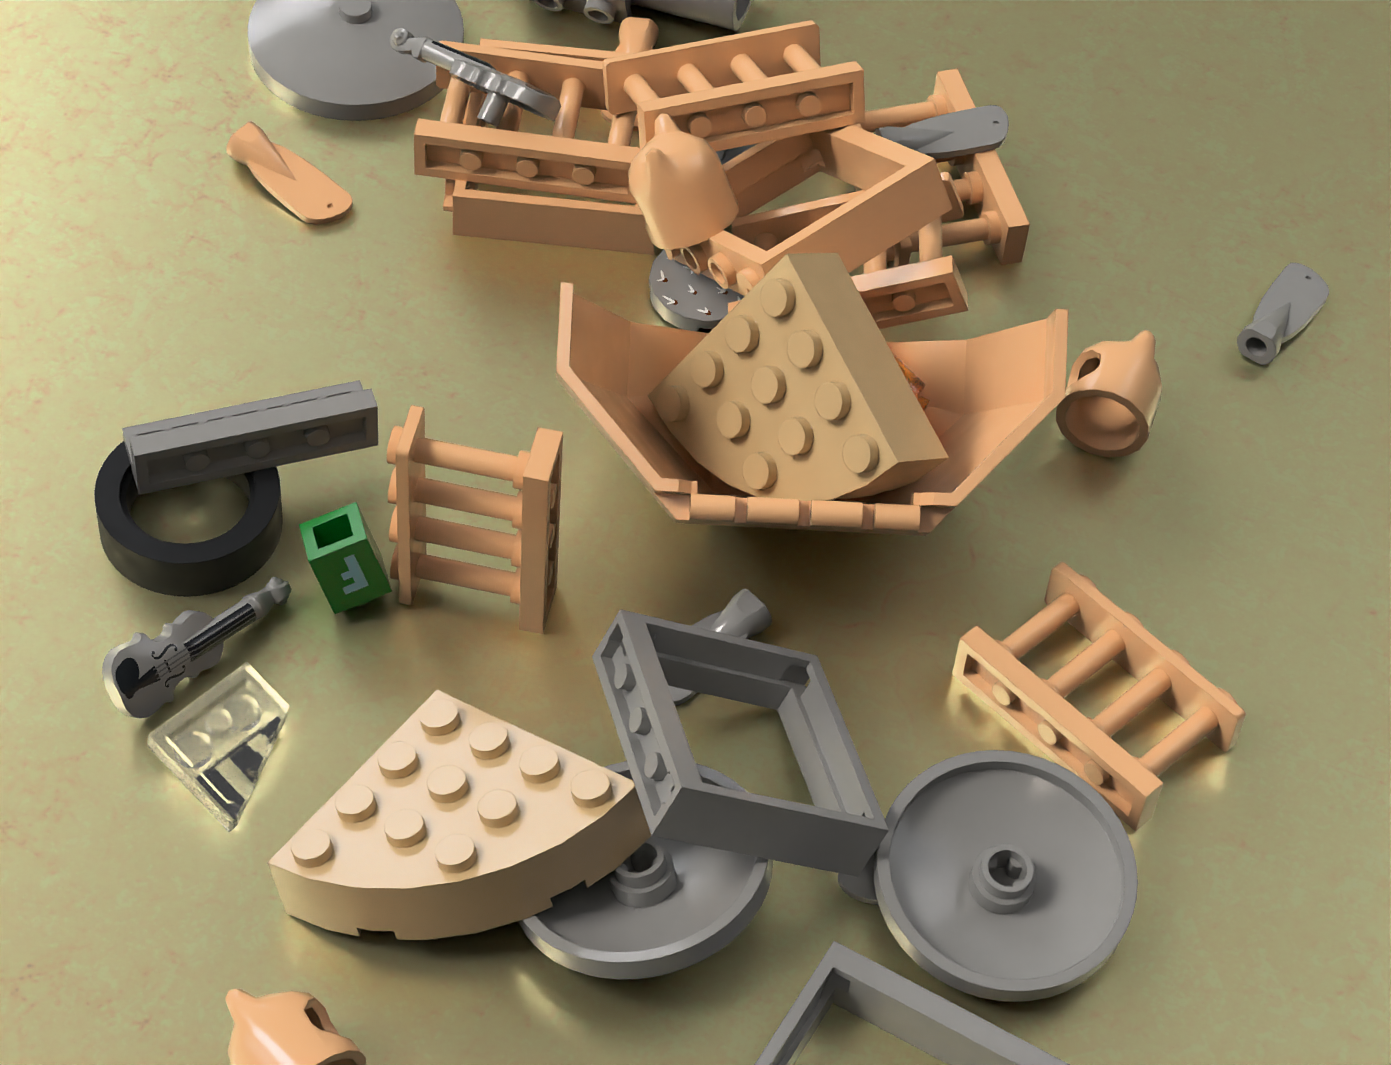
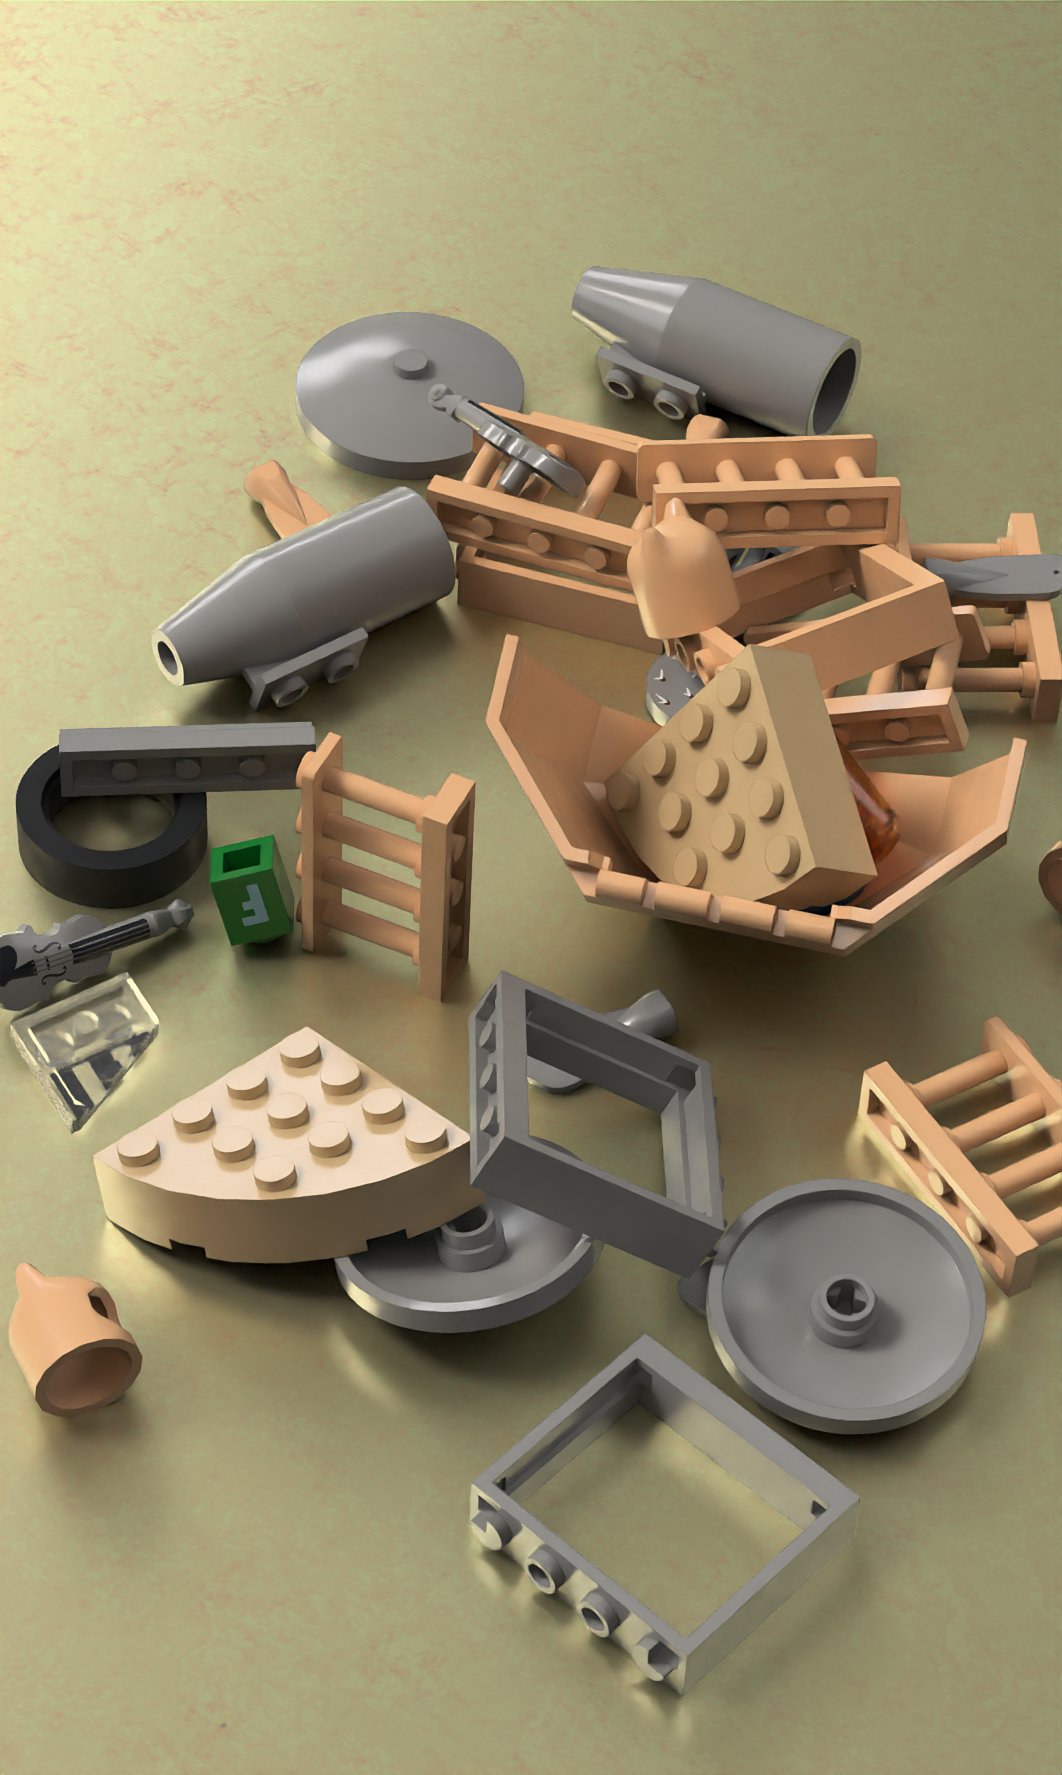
camera: 15 degrees right, 5 degrees down
none -> light grey piece [151,486,456,712]

